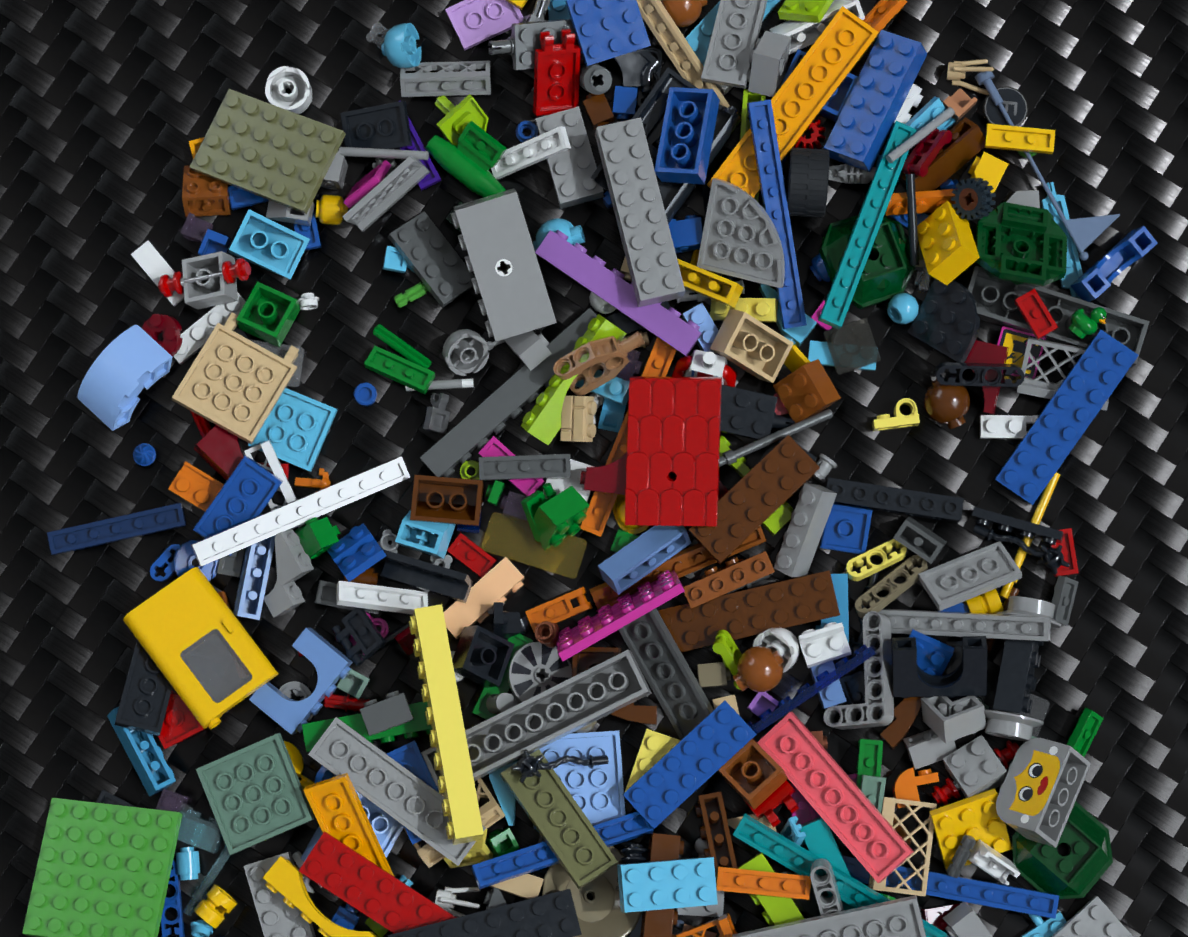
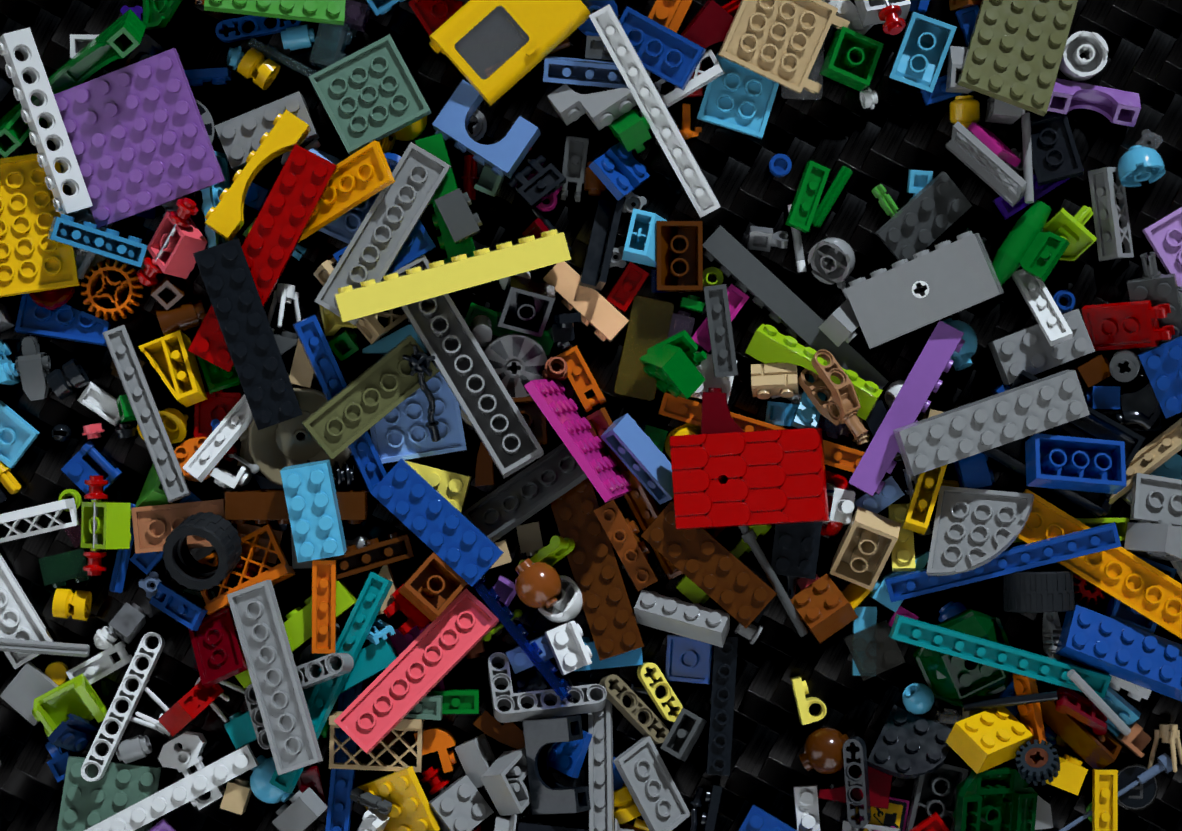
camera: 85 degrees right, 5 degrees up
white plate [337,581,428,614] -> none
none -> lime hinge [483,609,522,641]
none -> medium lavender arch [1047,78,1141,127]

